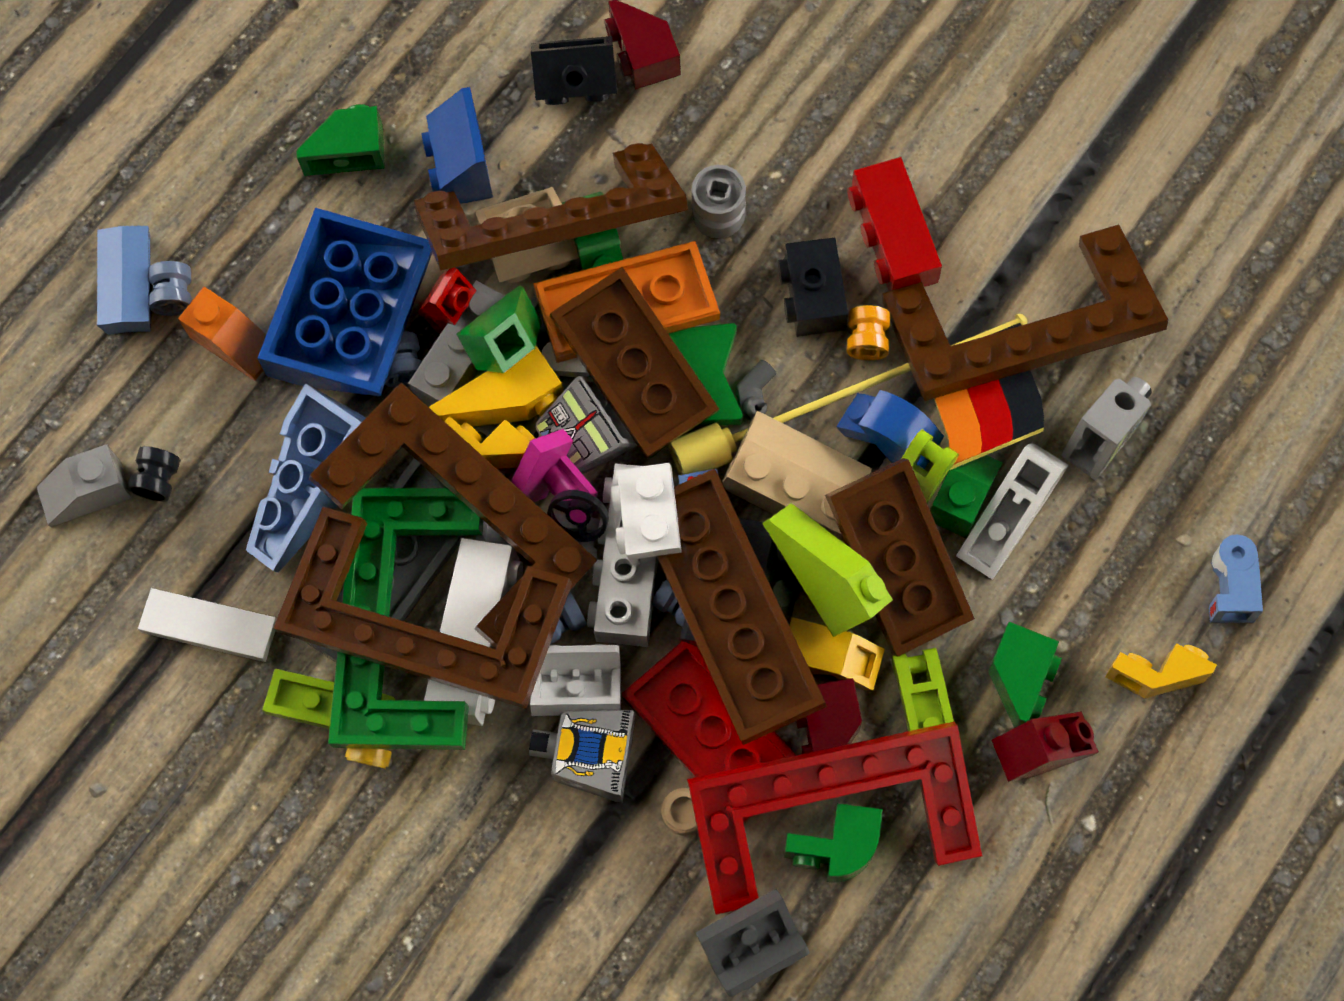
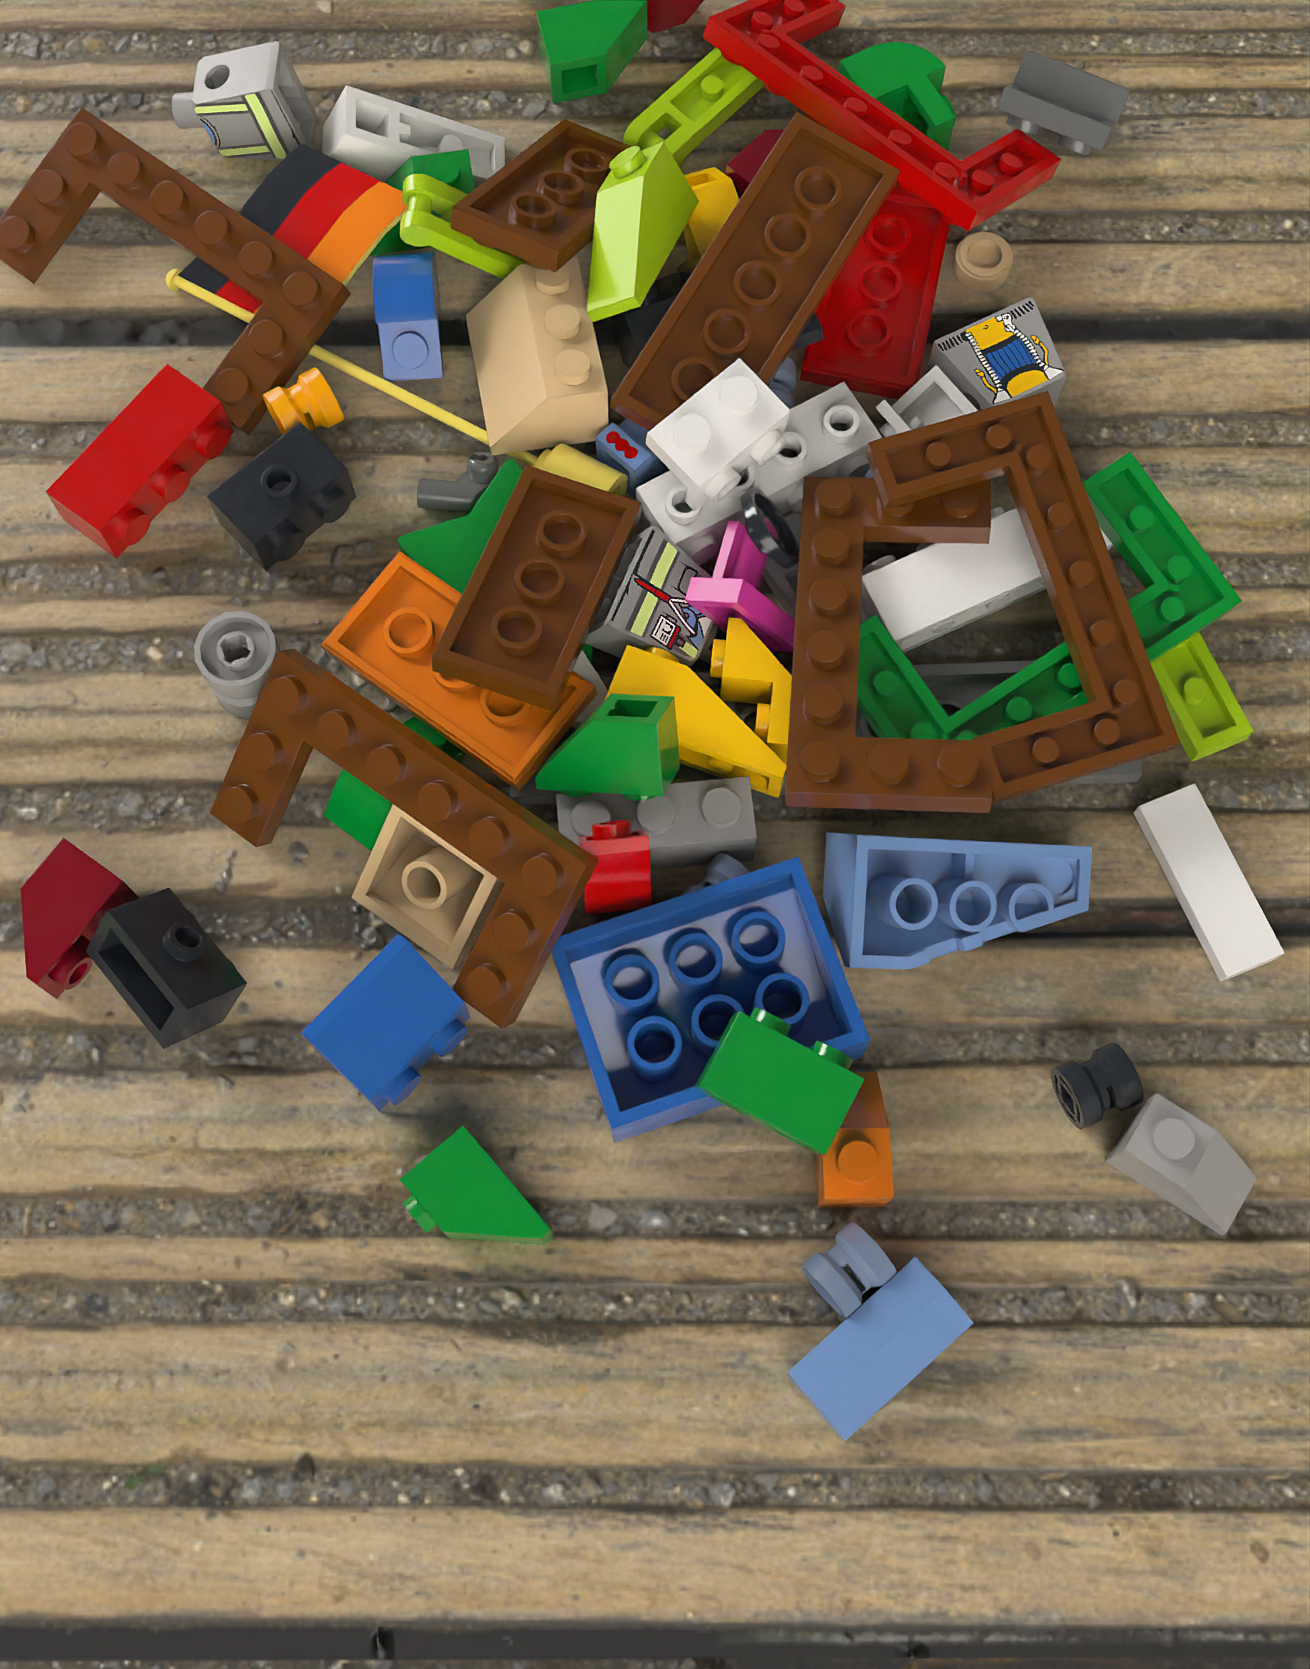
camera: 130 degrees left, 0 degrees up
none -> green brick [695,1008,864,1155]

